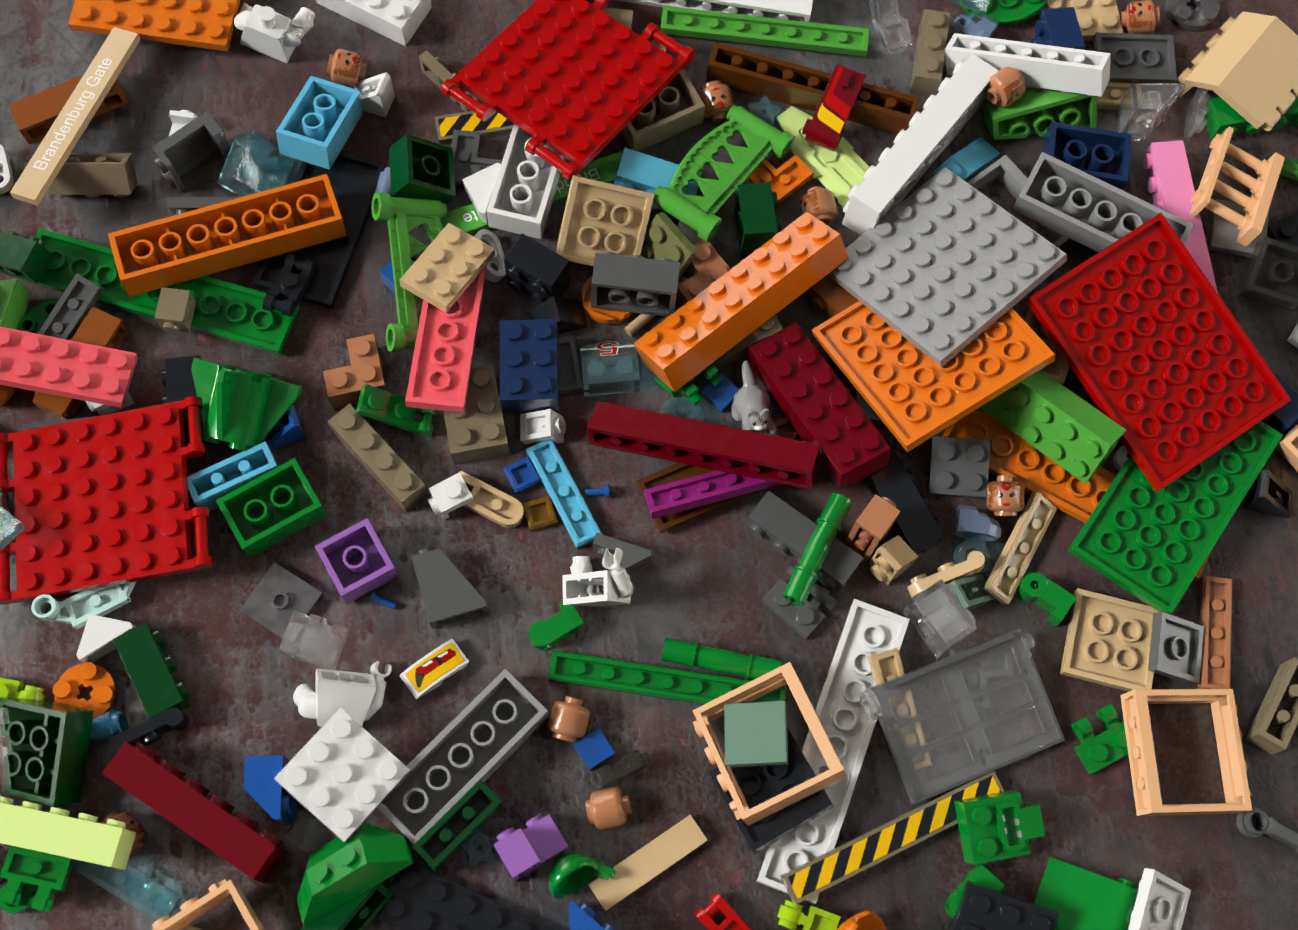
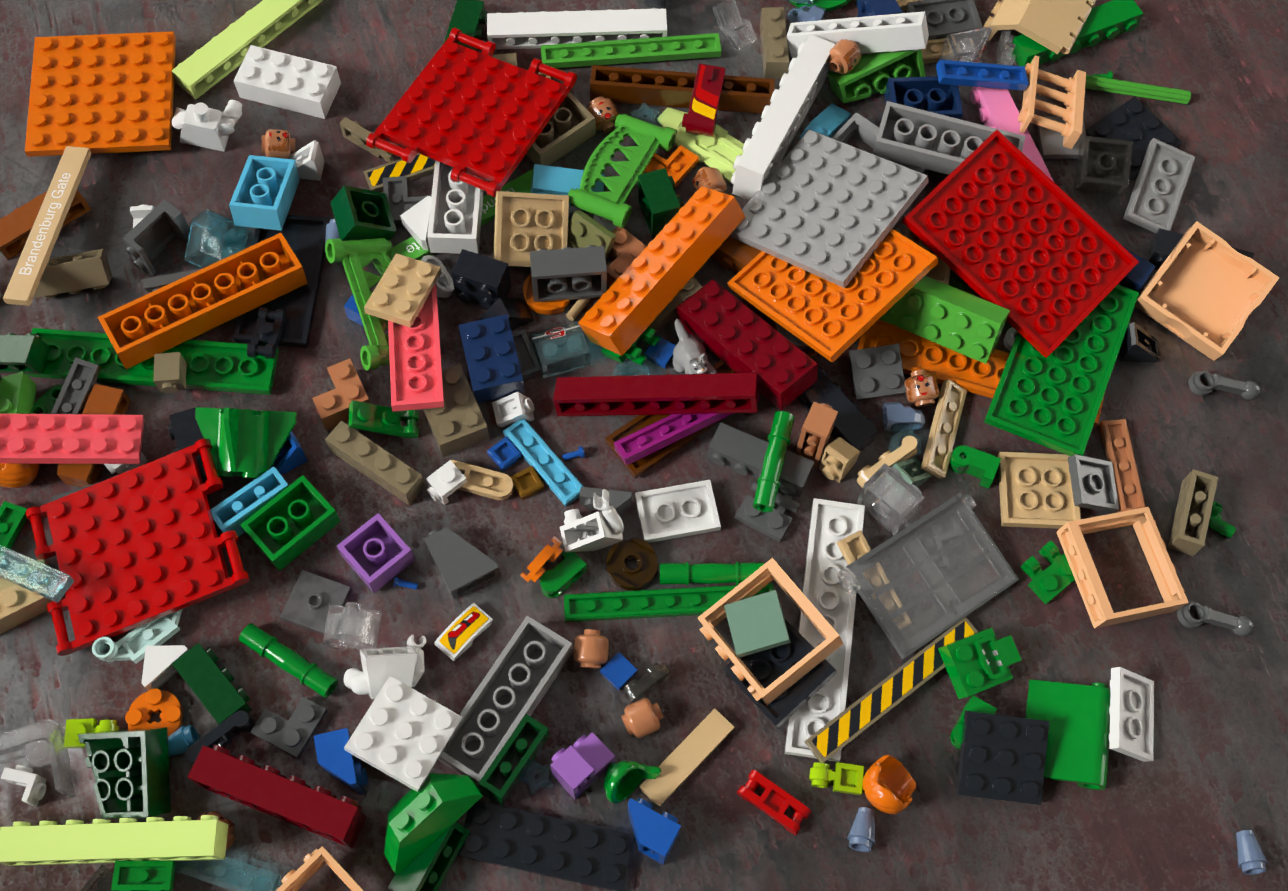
camera: 10 degrees left, 5 degrees down
none -> green piece [239,623,338,698]
none -> dark grey plate [250,697,328,759]
none -> orange plate [520,536,563,583]
none -> dark brown plate [606,538,658,591]
none -> white plate [635,480,721,543]
none -> blue plate [936,59,1029,91]

